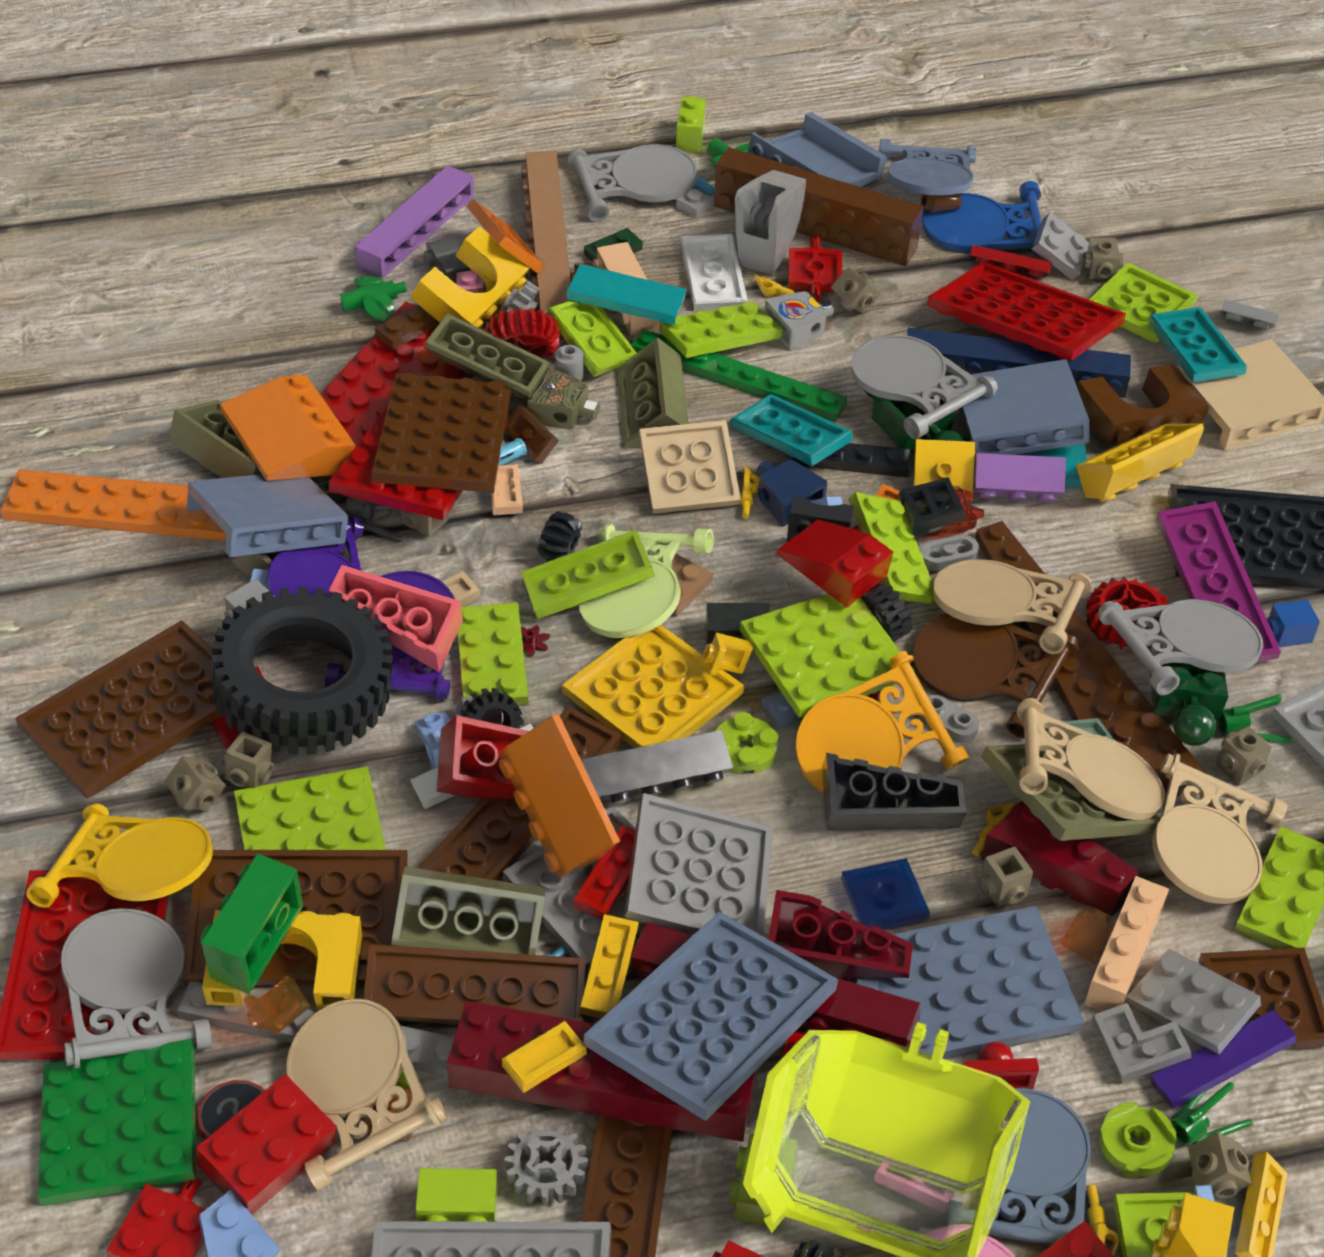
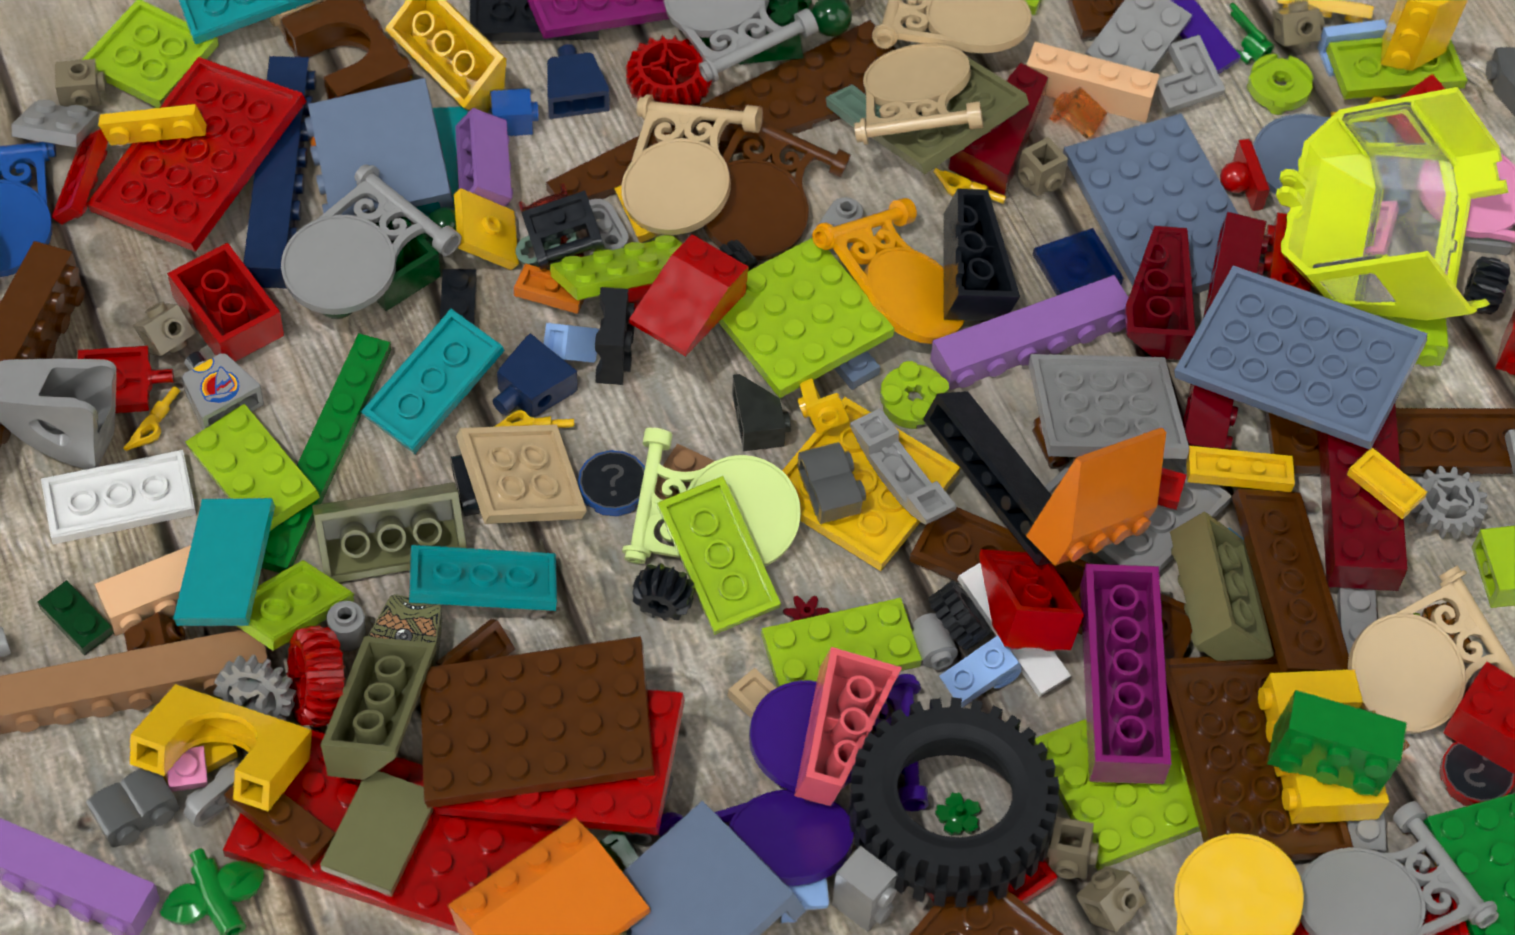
camera: 100 degrees left, 10 degrees up
orange tile [466,199,544,274] -> none
none -> yellow plate [98,104,207,145]
none -> red brick [167,242,284,362]
none -> olive tile [320,771,434,896]
none -> teal tile [409,545,557,611]
none -> blue brick [491,89,539,136]
none -> dark blue torso [547,44,610,120]
none -> black tile [578,450,645,516]
none -> dark grey brick [797,442,866,524]
none -> light grey slope [850,408,956,525]
none -> medium lavender brick [930,275,1128,391]
none -> magenta brick [1080,564,1171,784]

